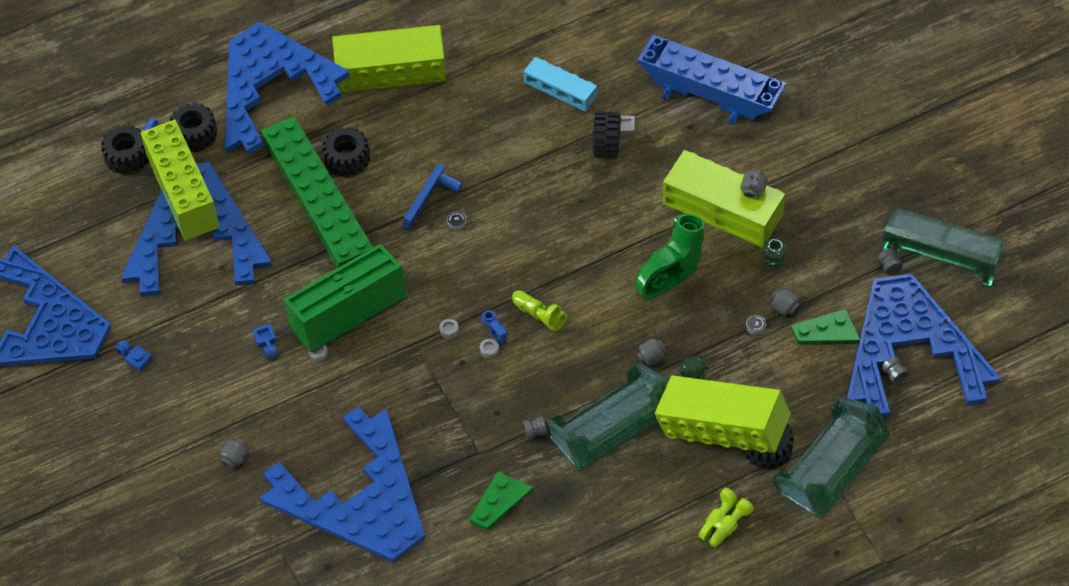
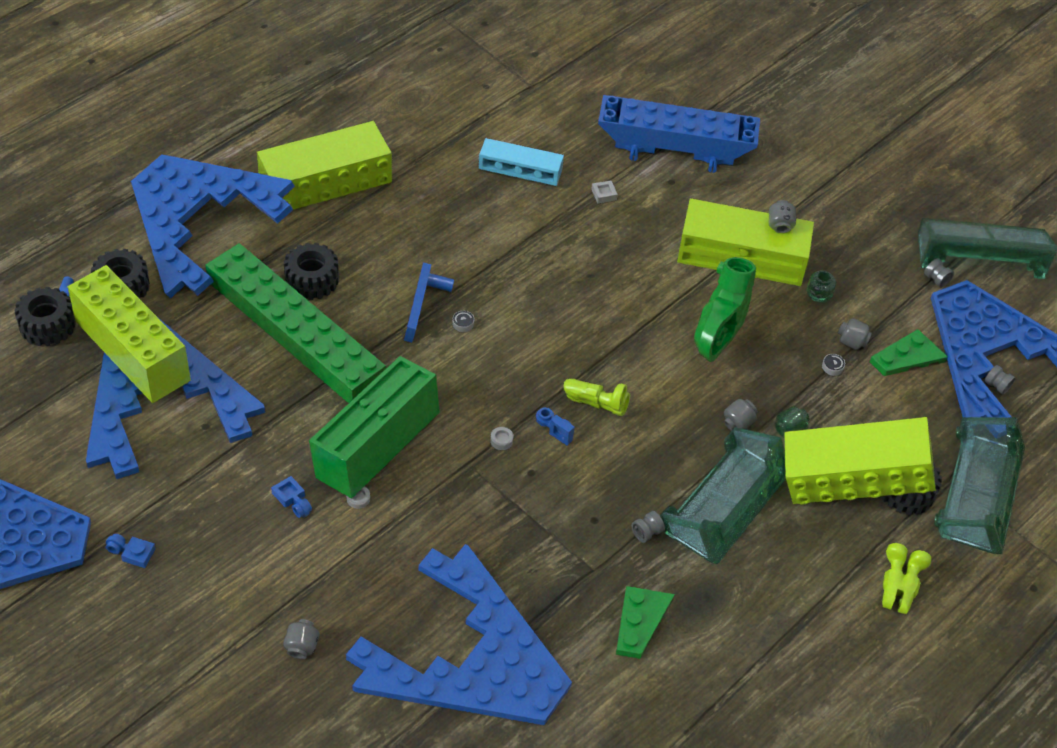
camera: 25 degrees left, 5 degrees down
light grey tile [480,339,499,359] -> none
black tyre [593,111,621,158] -> none

